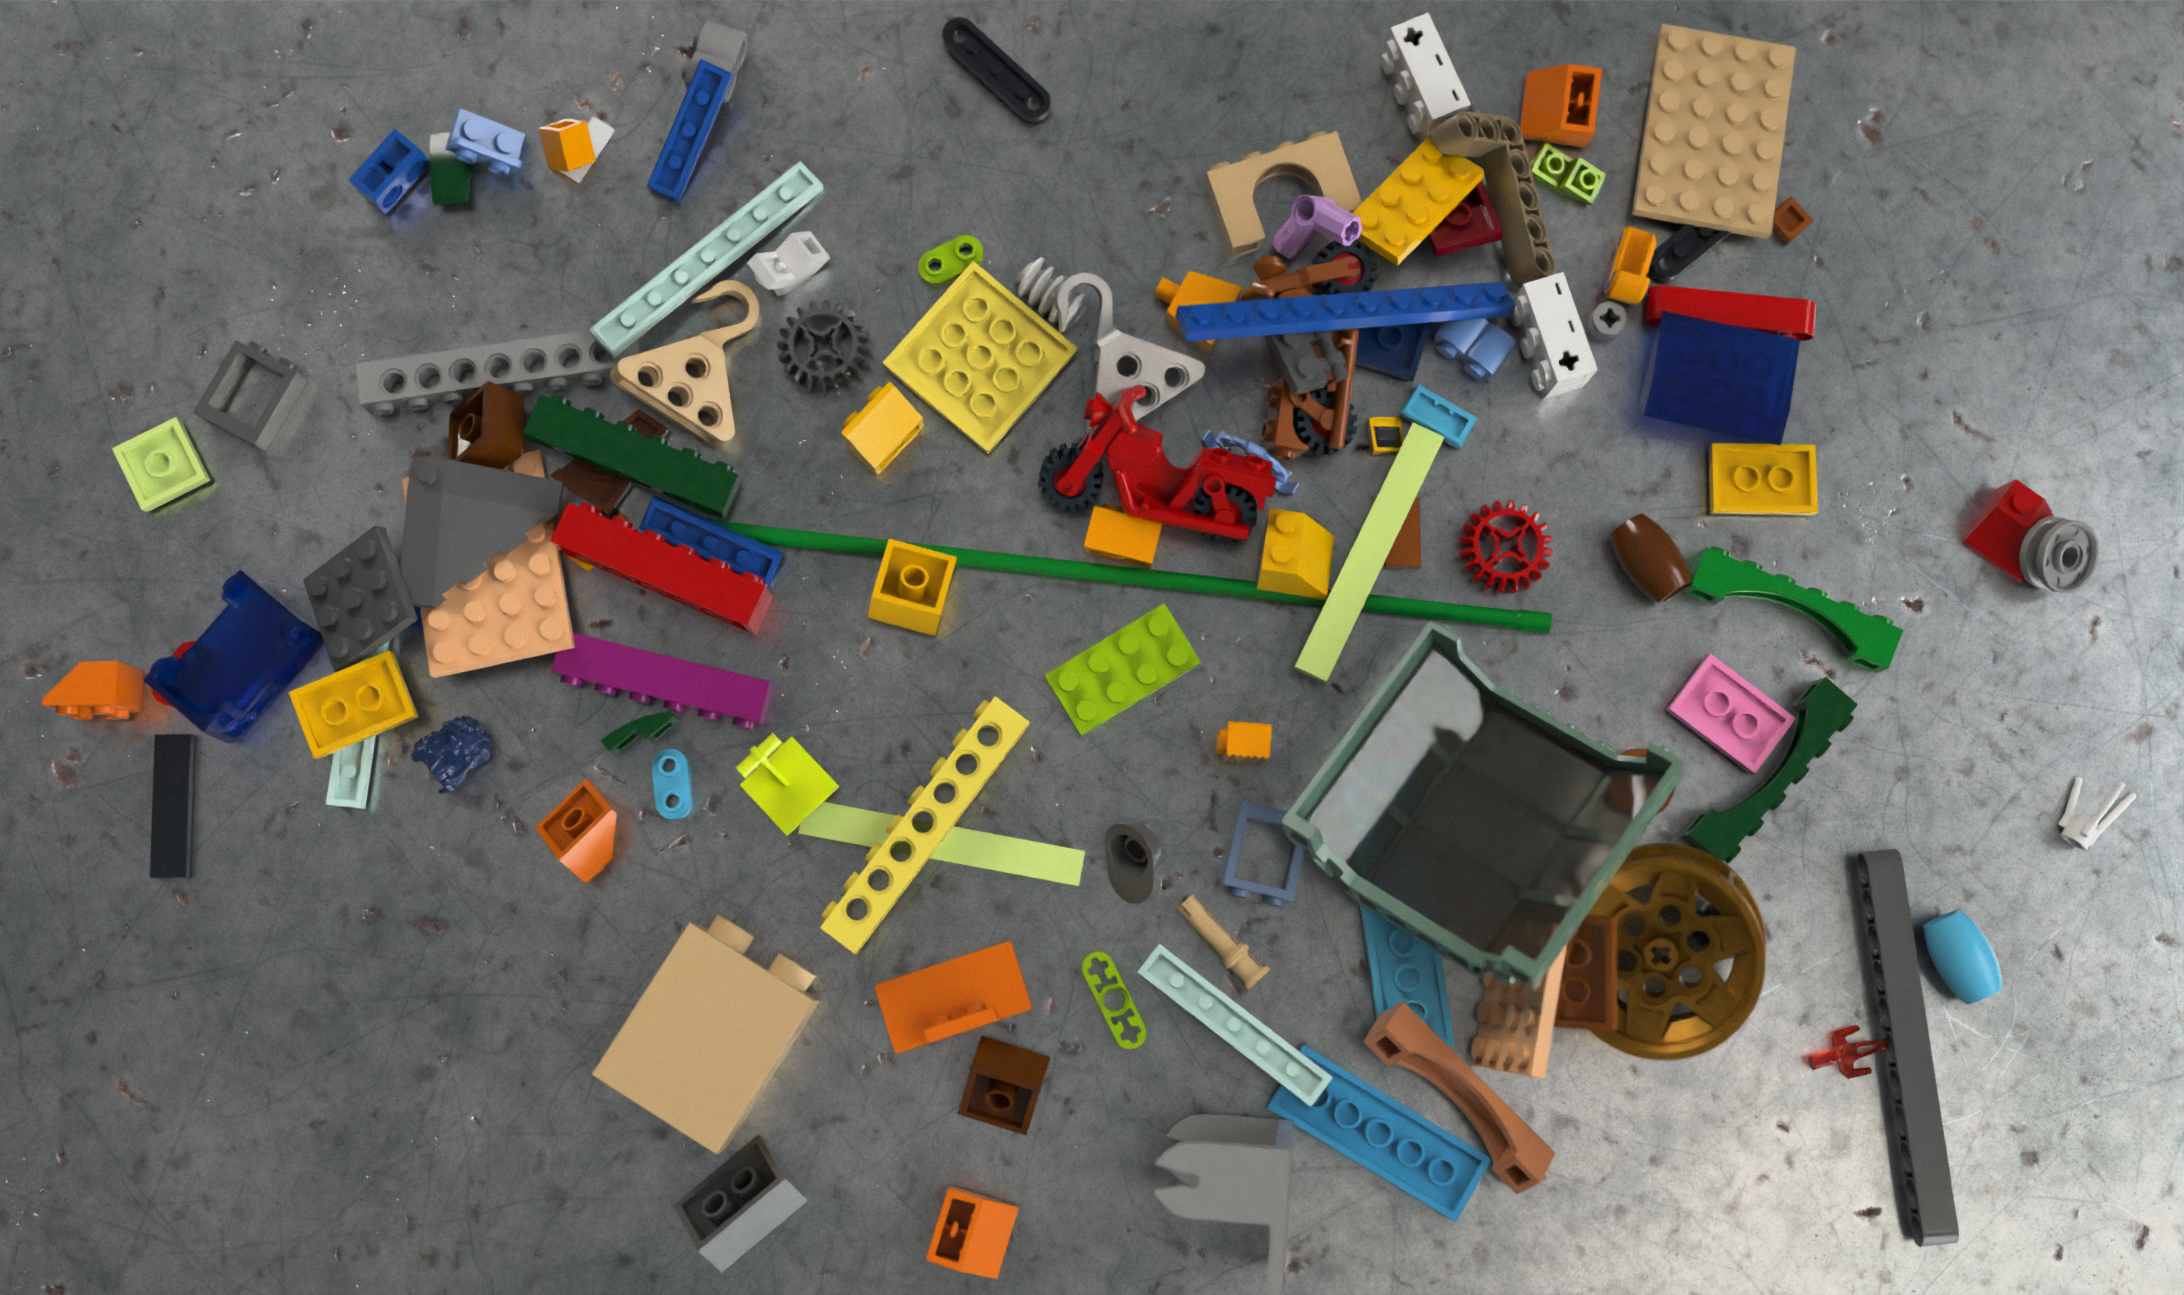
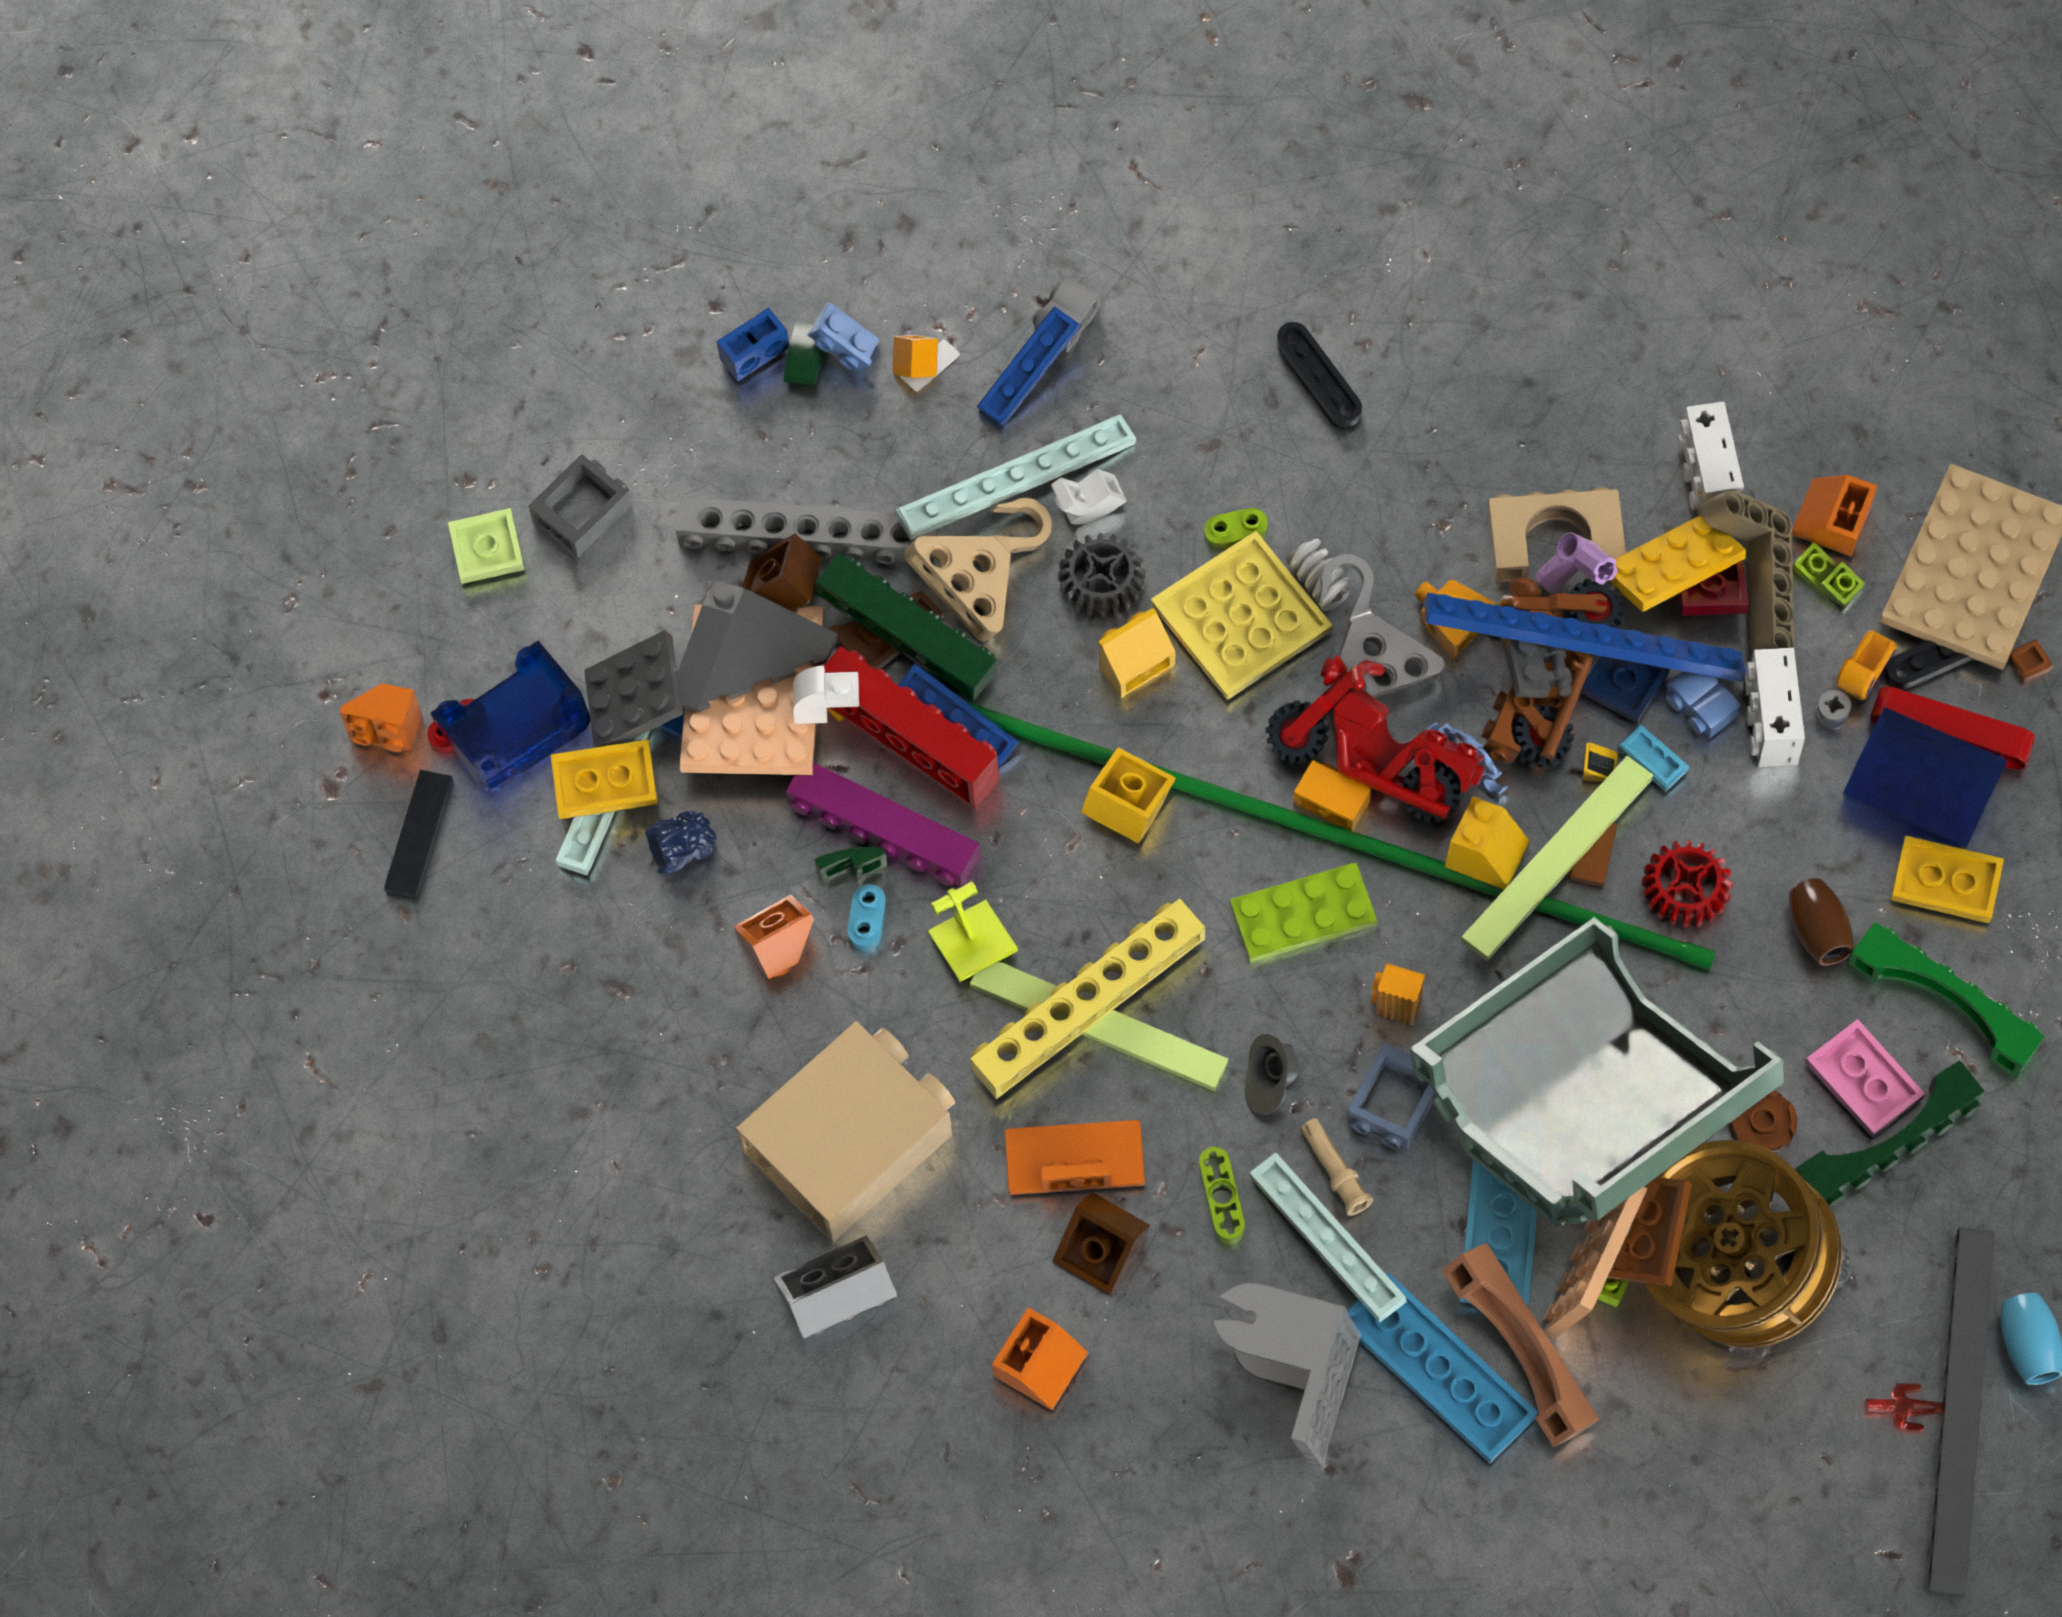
camera: 25 degrees right, 15 degrees down
none -> white brick [793,666,859,724]

